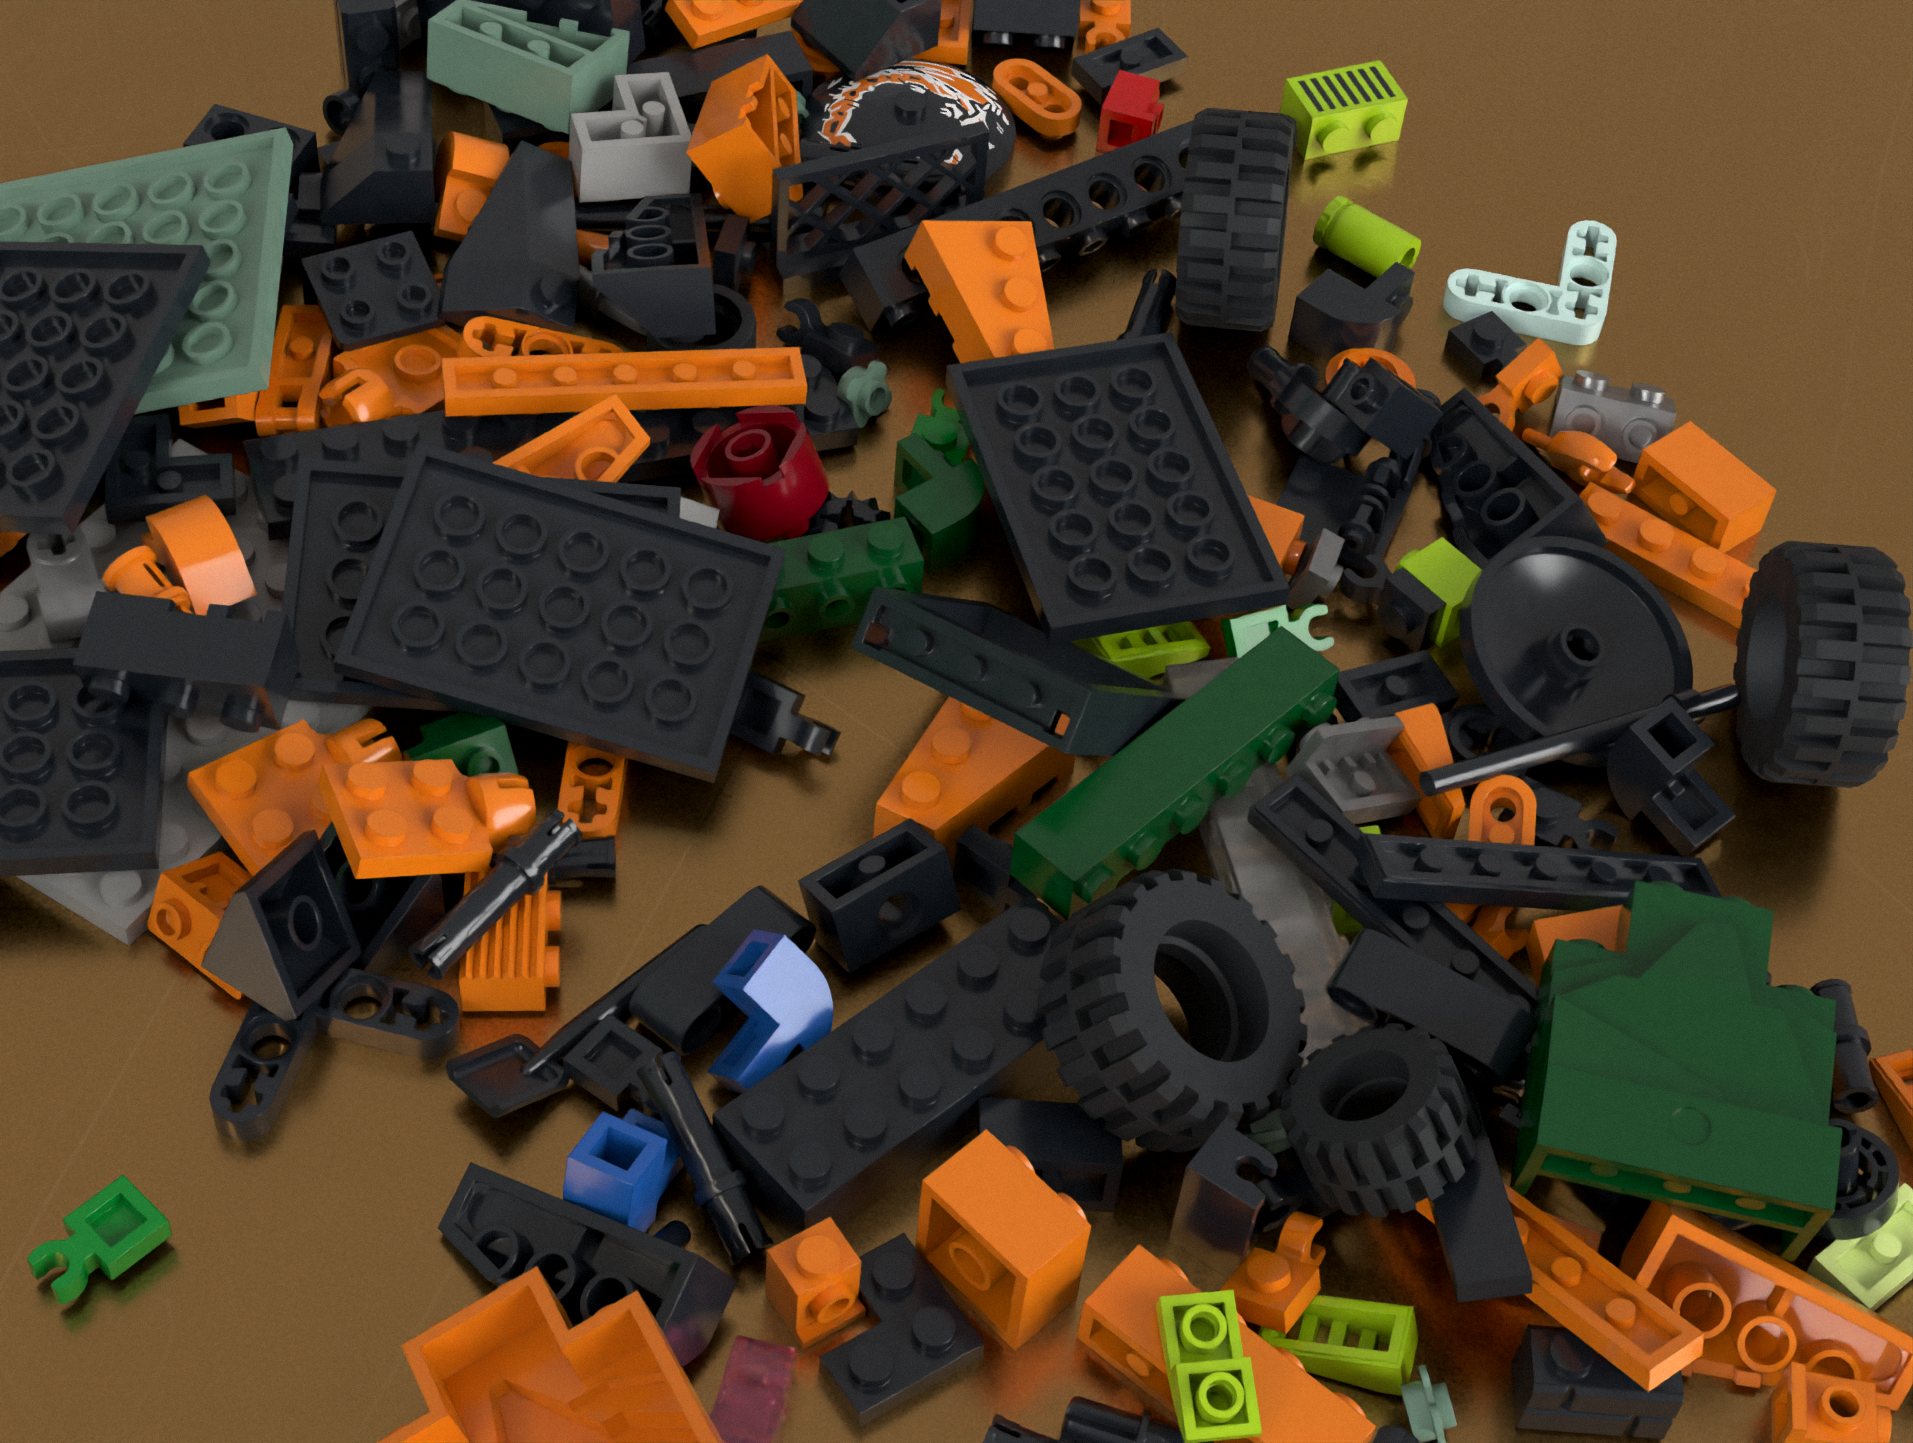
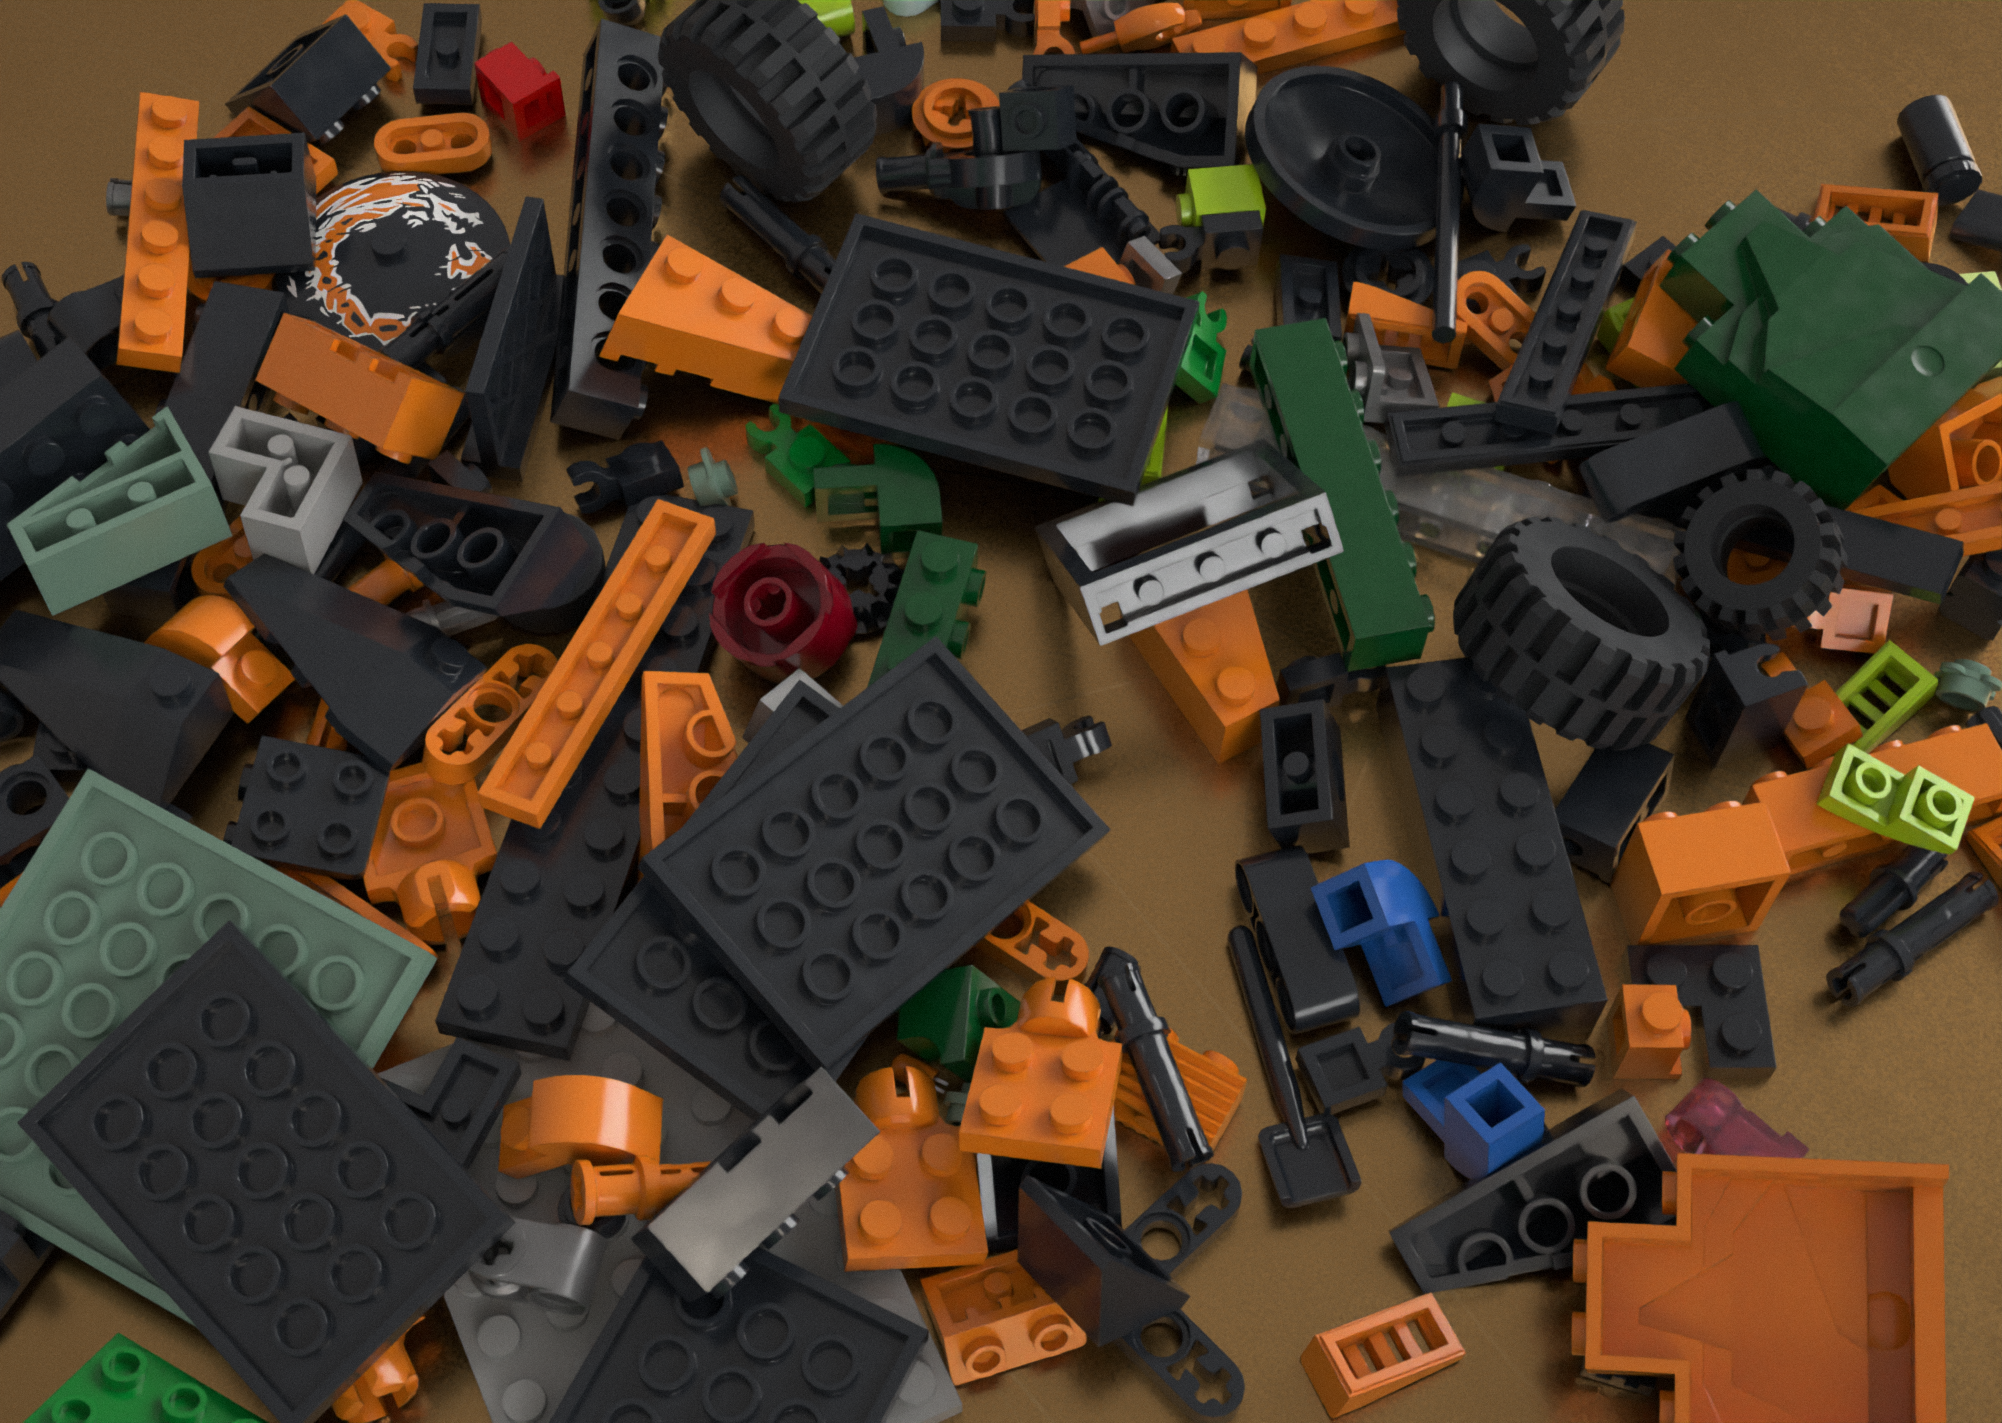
camera: 55 degrees left, 10 degrees up
none -> orange slope [1300,1292,1466,1418]
none -> orange plate [1791,584,1894,654]

